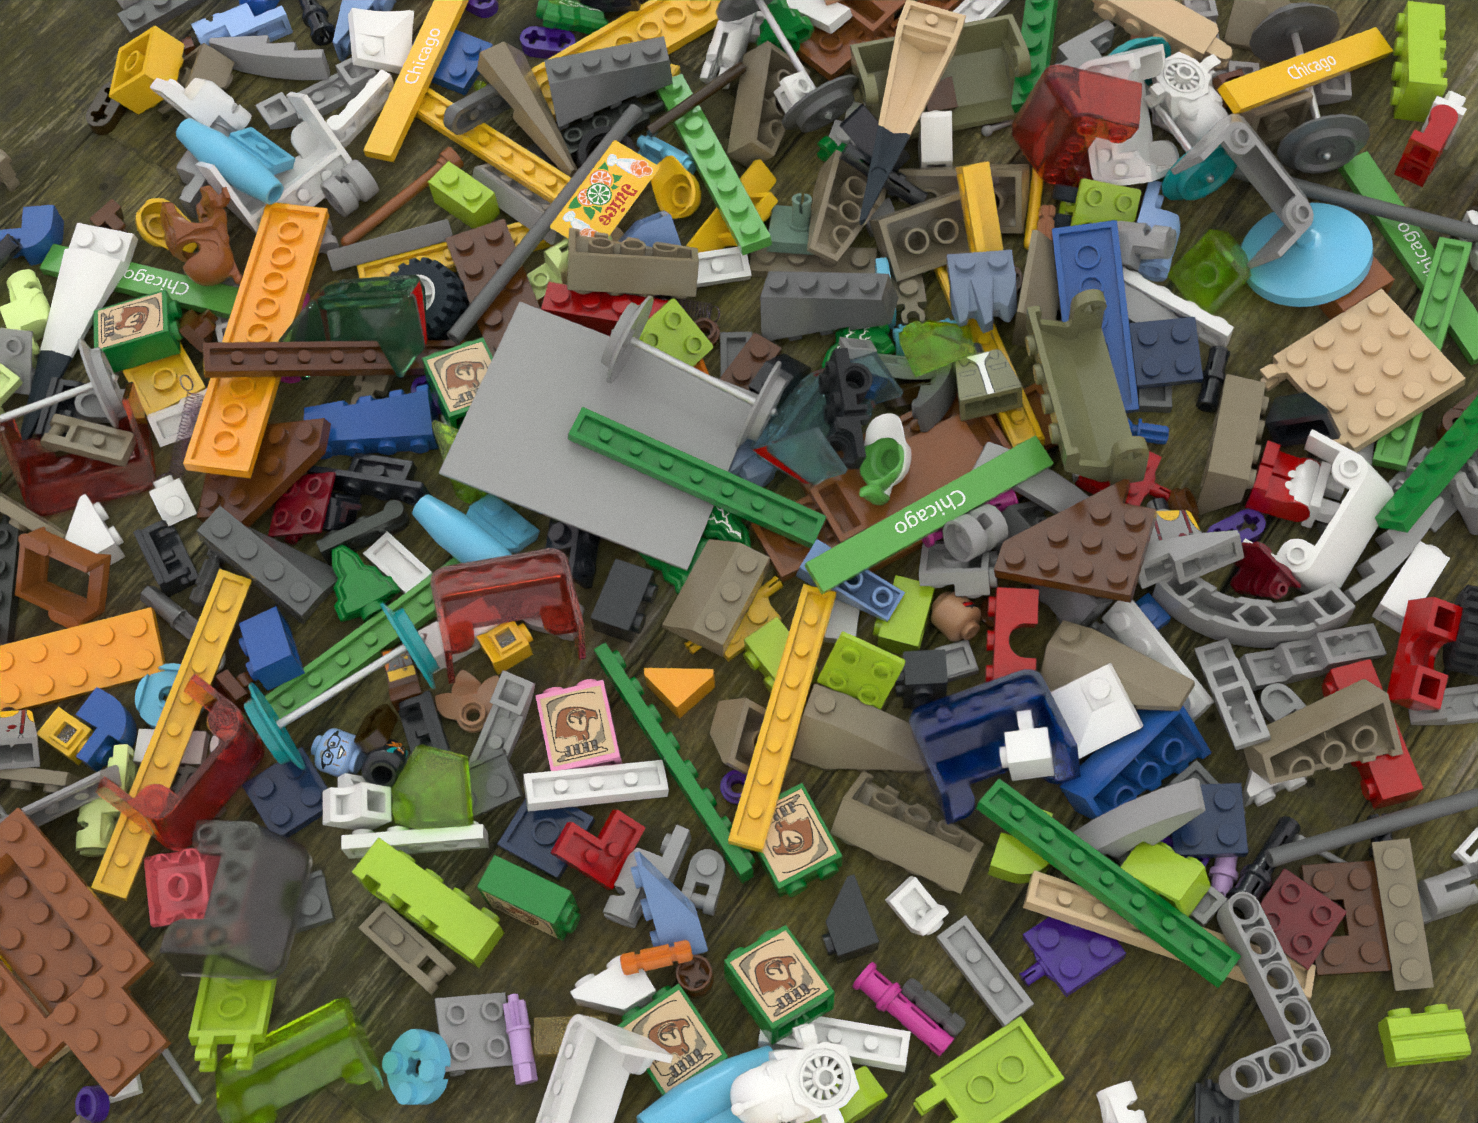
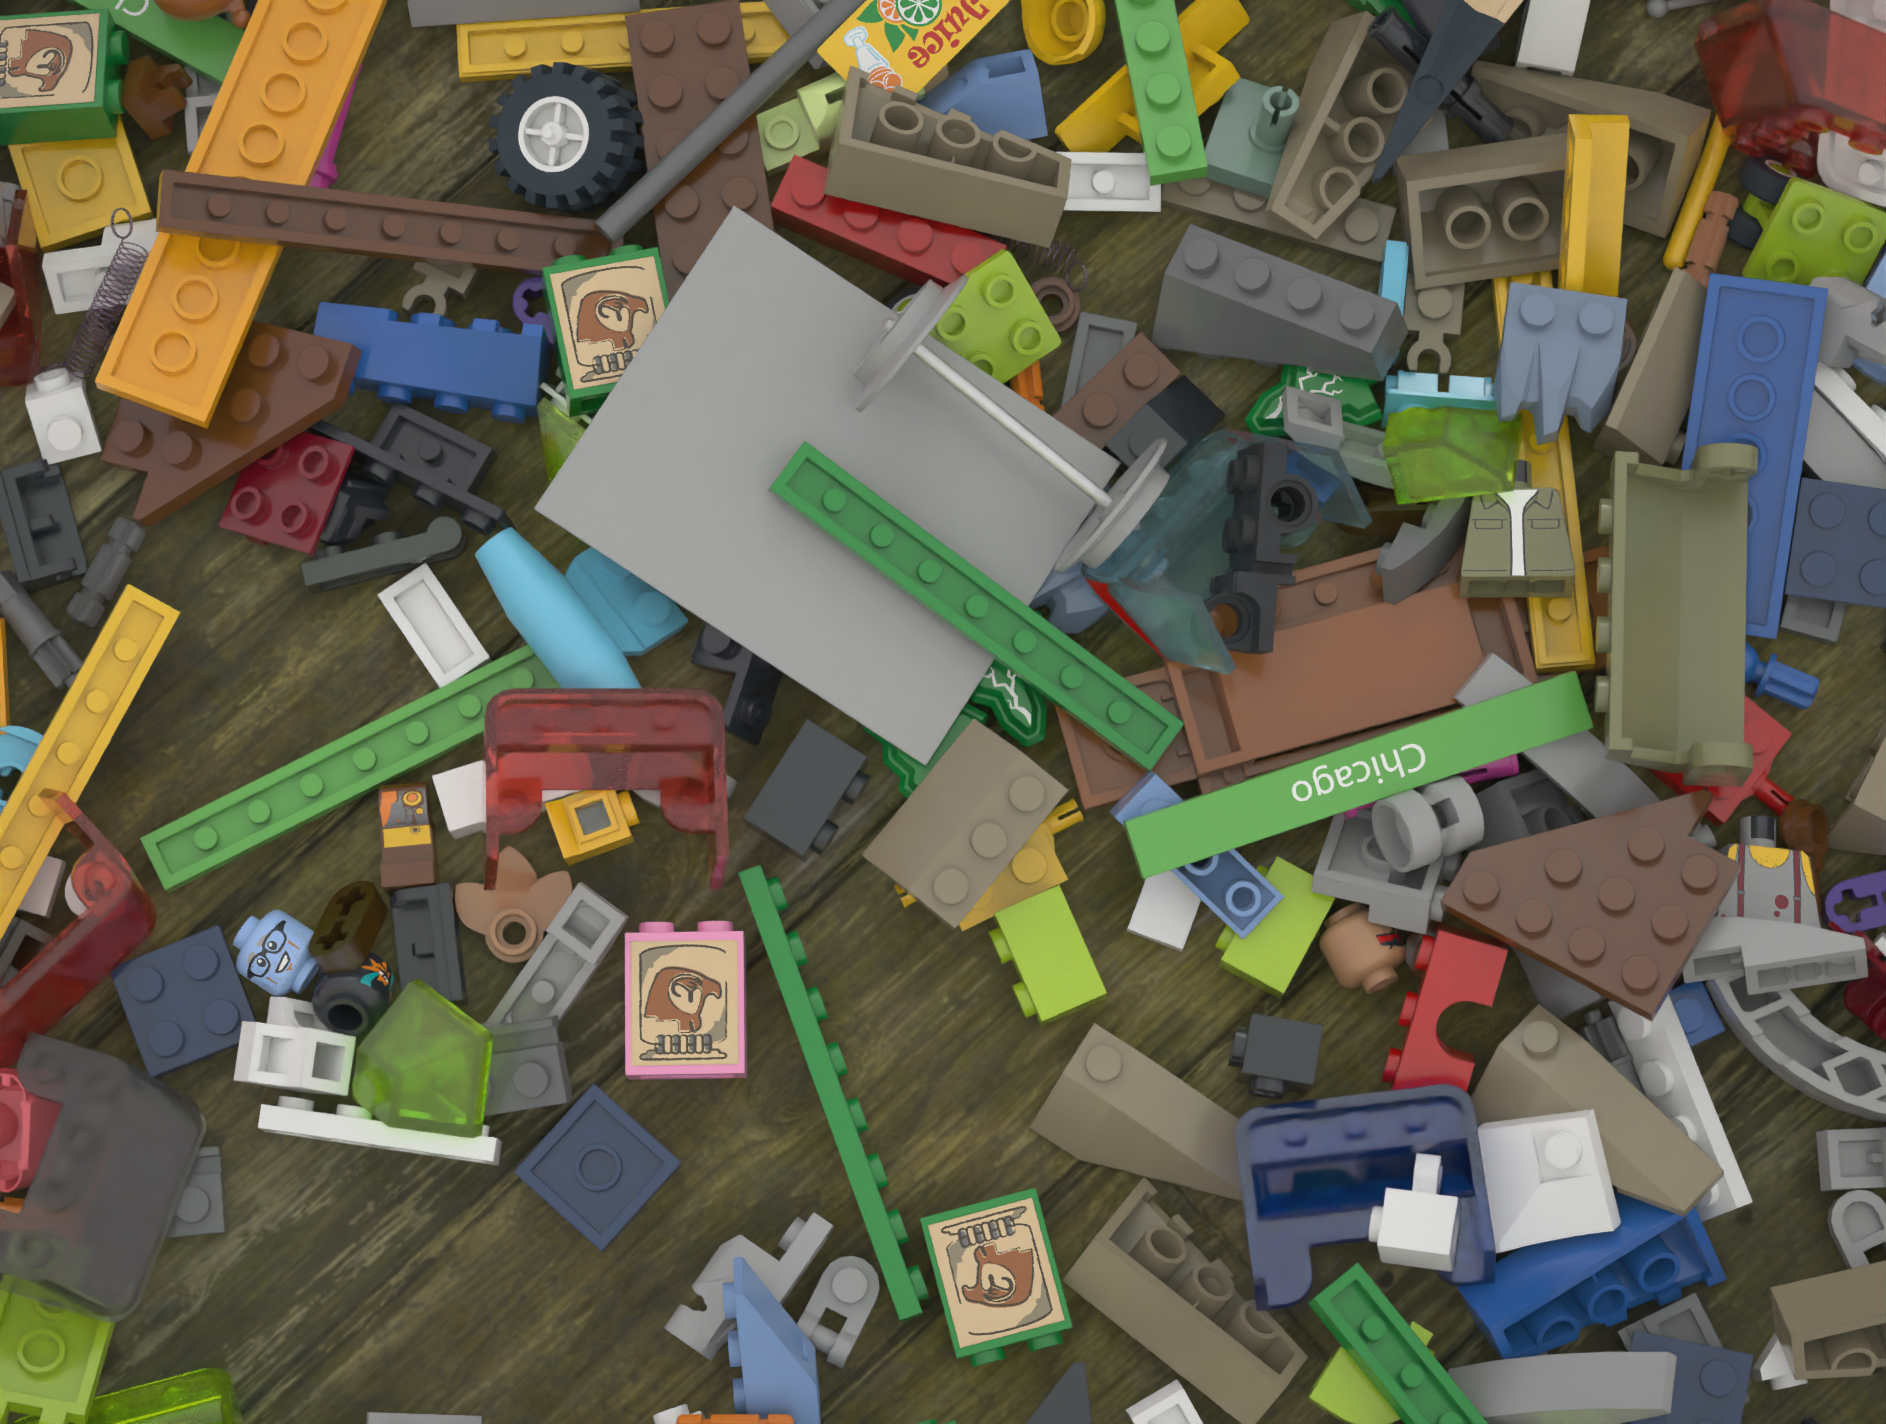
camera: 10 degrees right, 15 degrees up
dark grey wedge [197,506,338,624] -> none
reddish brown tile [215,669,256,717] -> none
blue brick [239,606,305,691] -> none
teal axle [244,602,440,770] -> none
clear green windscreen [278,275,427,381] -> none
green rock [332,544,401,623] -> none
lime wedge [352,837,504,968] -> none
dark tan plate [358,901,457,996] -> none
green brick [477,855,581,941] -> none
white plate [523,760,669,811] -> none
red plate [550,809,646,890] -> none
light orange slope [644,668,715,719] -> none
dark tan slope [710,698,766,776] -> none
dark purple plate [720,770,747,805] -> none
yellow tile [728,584,837,853] -> none
lime plate [817,631,905,709] -> none
bright green hair [859,413,912,506] -> none
light grey tile [935,640,979,682] -> none
light grey slope [1194,638,1271,750] -> none

